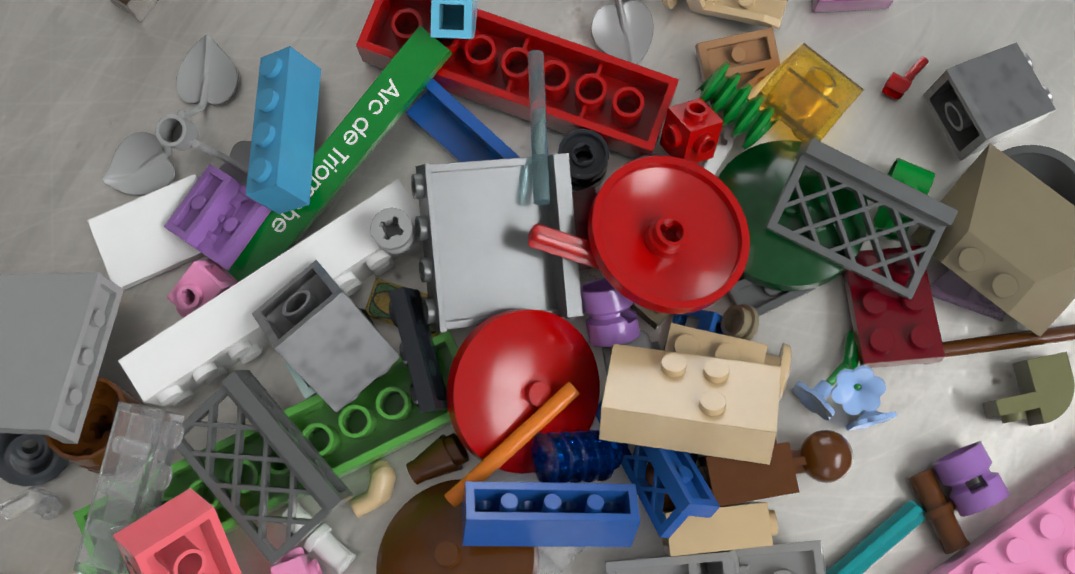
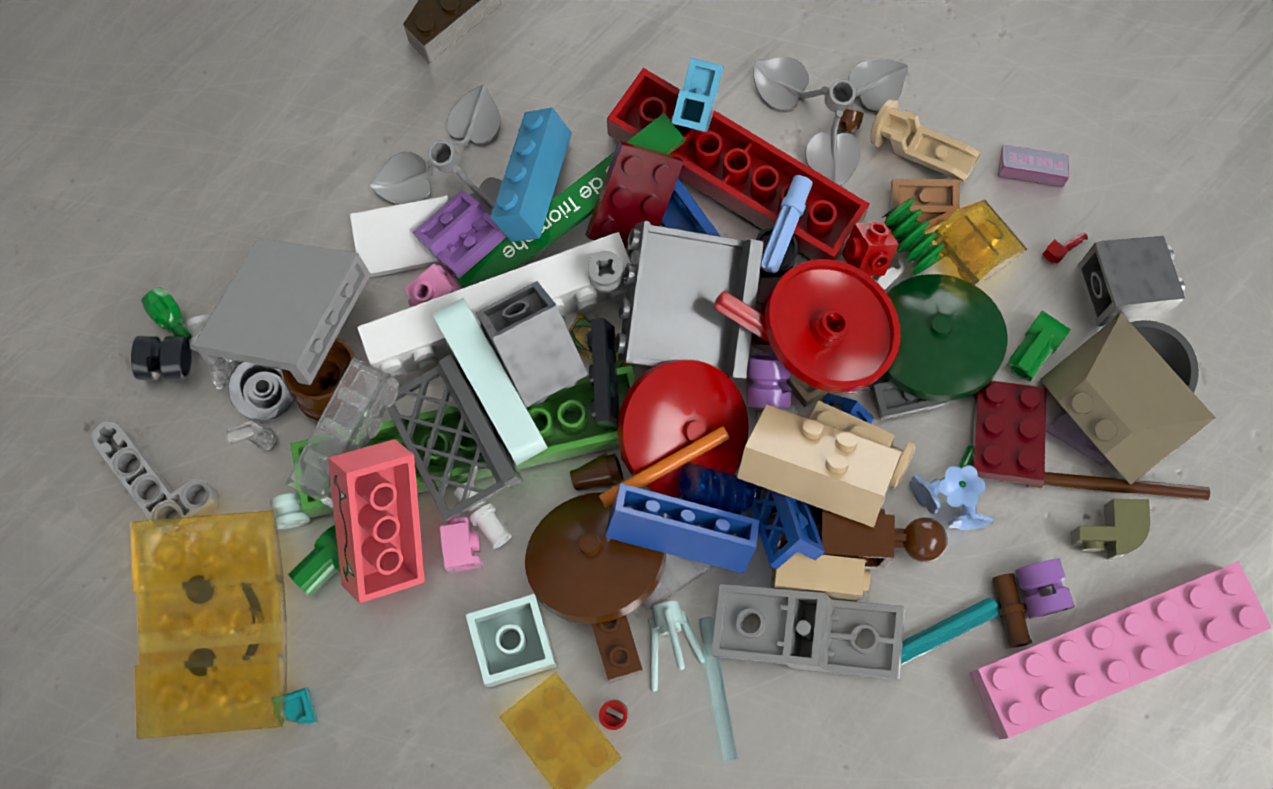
camera: 10 degrees right, 5 degrees down
tan arm [349,460,396,518] -> none
clear light blue bar [528,50,550,205] -> none
dark tan plate [721,304,759,341] -> none
dark grey fence [764,138,958,300] -> none
none -> light aqua beam [433,298,548,465]
none -> dark red plate [585,140,684,249]
none -> light blue axle [761,175,813,274]

